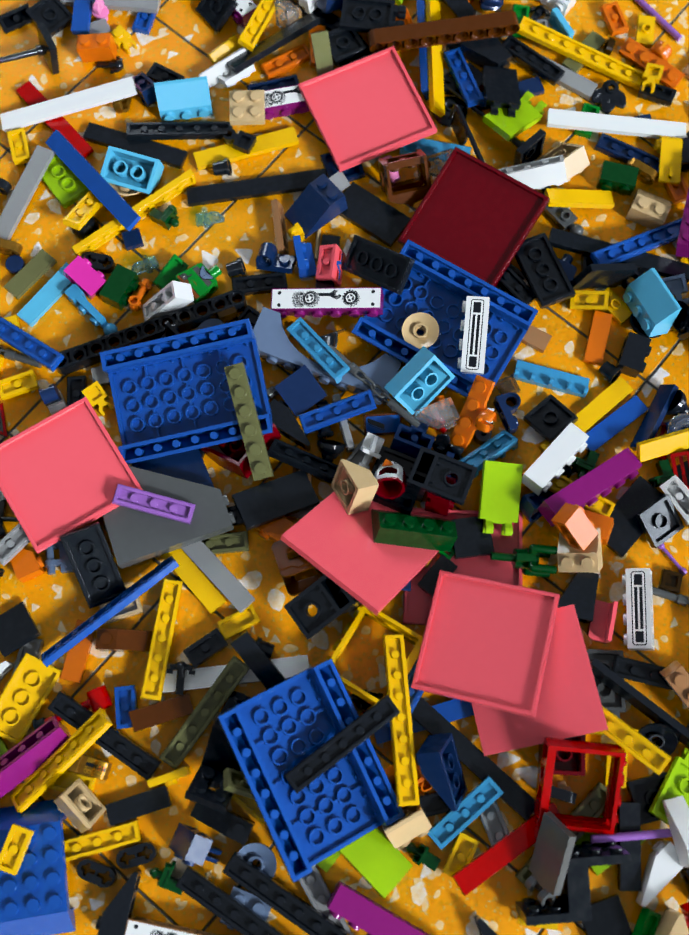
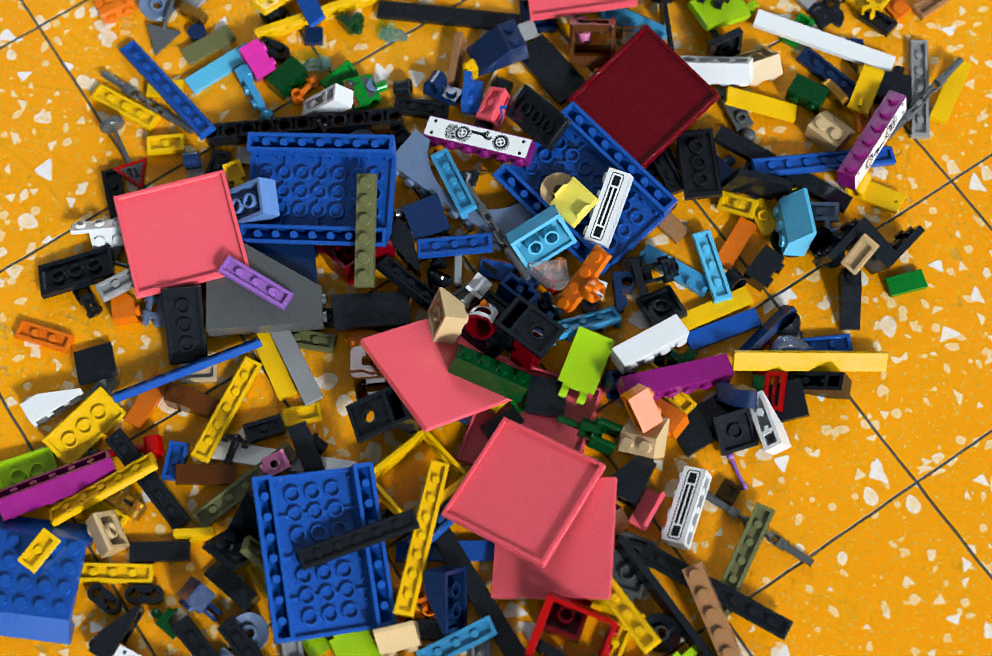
camera: 20 degrees right, 5 degrees down
none -> medium blue slope [230,177,280,226]
none -> bright pink brick [260,449,292,477]
none -> light yellow piece [549,176,599,228]
none -> black tile [630,255,679,296]
none -> medium azure tile [691,229,733,304]
none -> dark blue slope [717,381,757,409]

